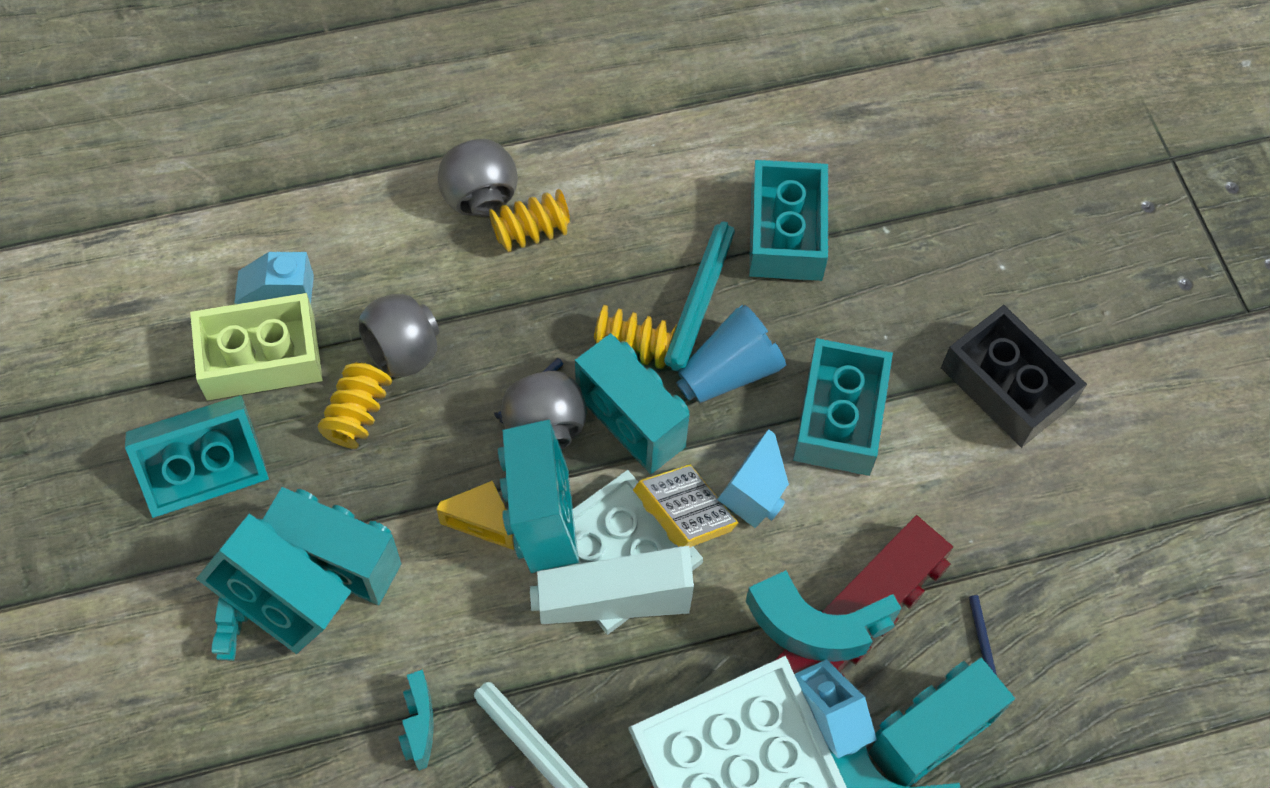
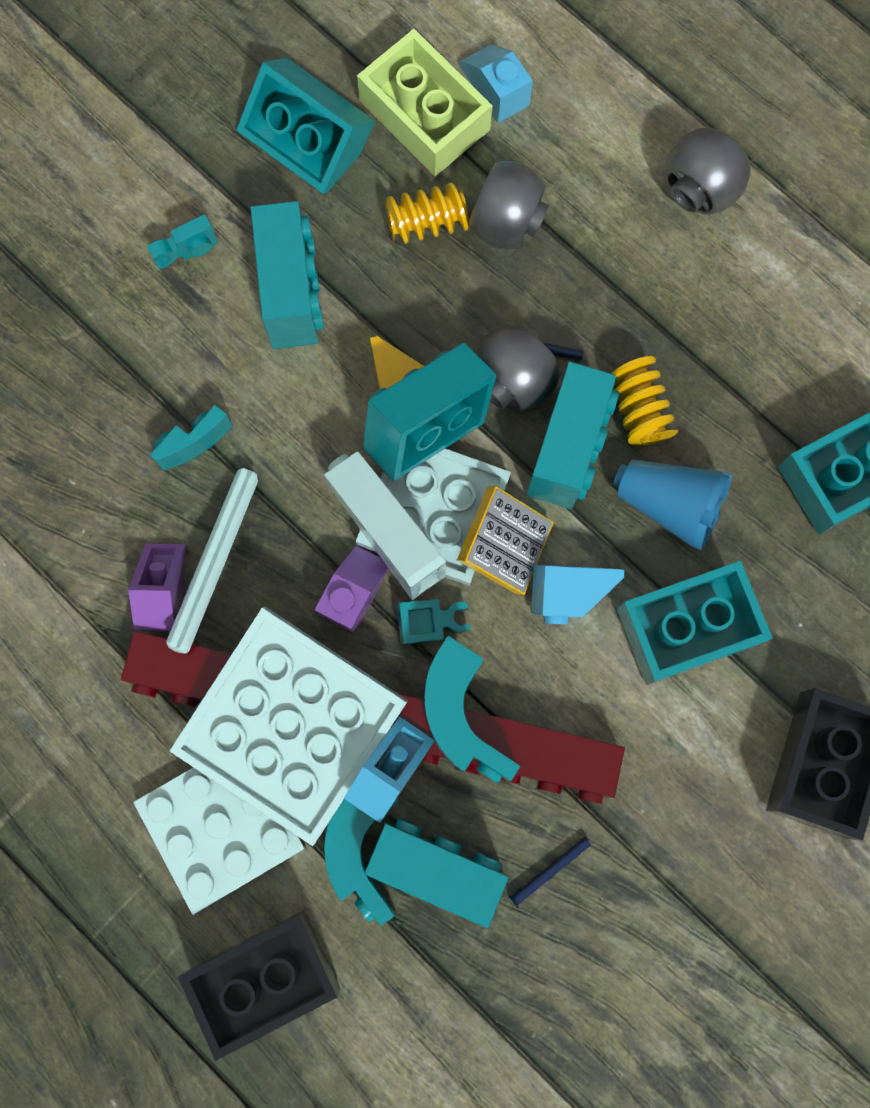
camera: 60 degrees right, 15 degrees up
teal brick [196,513,352,654] -> none
yellow piece [489,189,570,253] -> none
teal axle [664,221,735,371] -> none
none -> medium lavender slope [315,546,389,635]
none -> teal plate [396,599,471,645]

